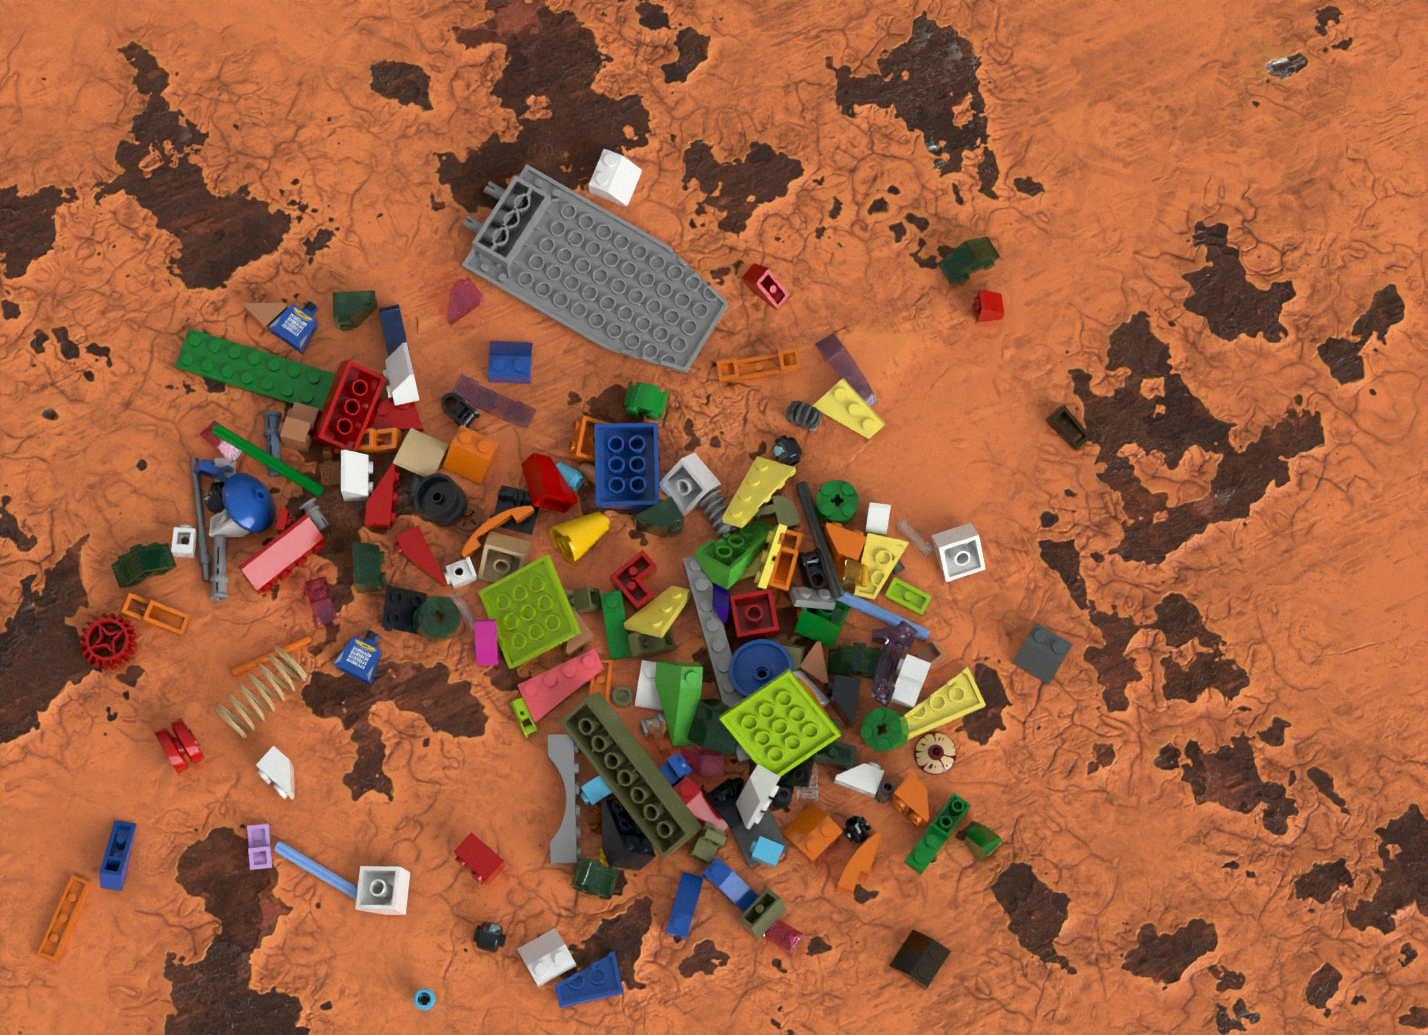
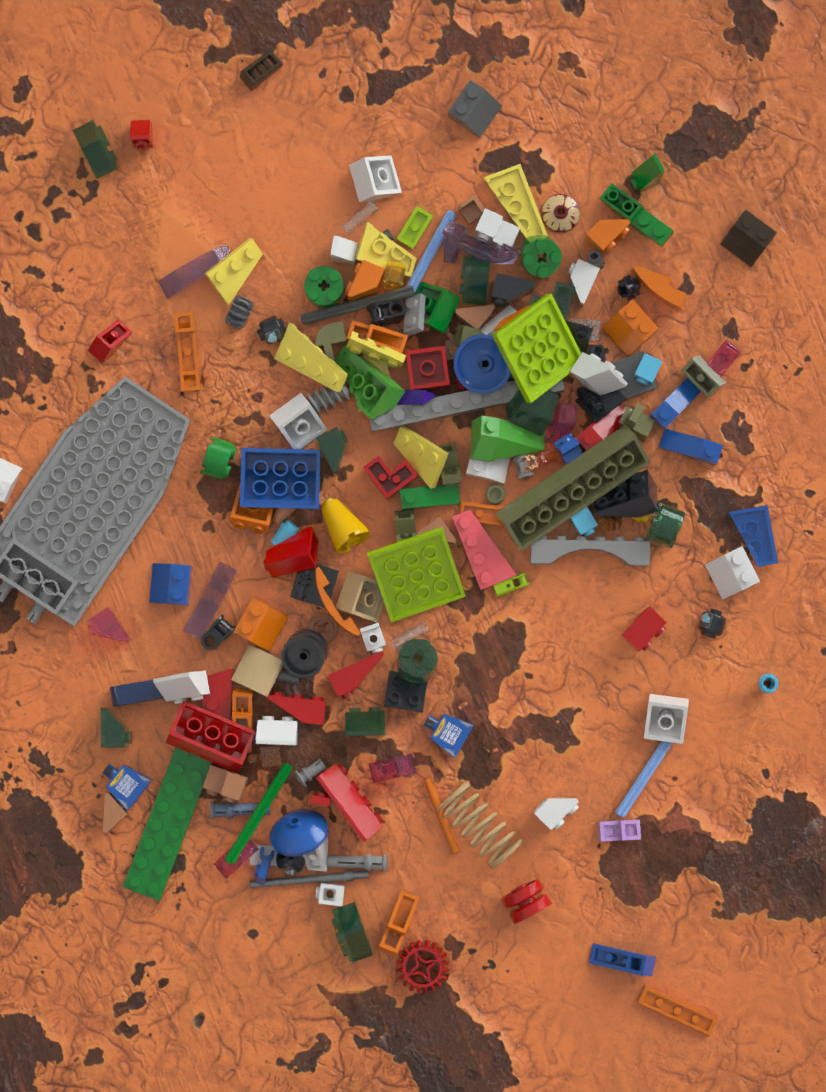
camera: 80 degrees left, 10 degrees up
dark pink slope [474,619,499,666] -> none

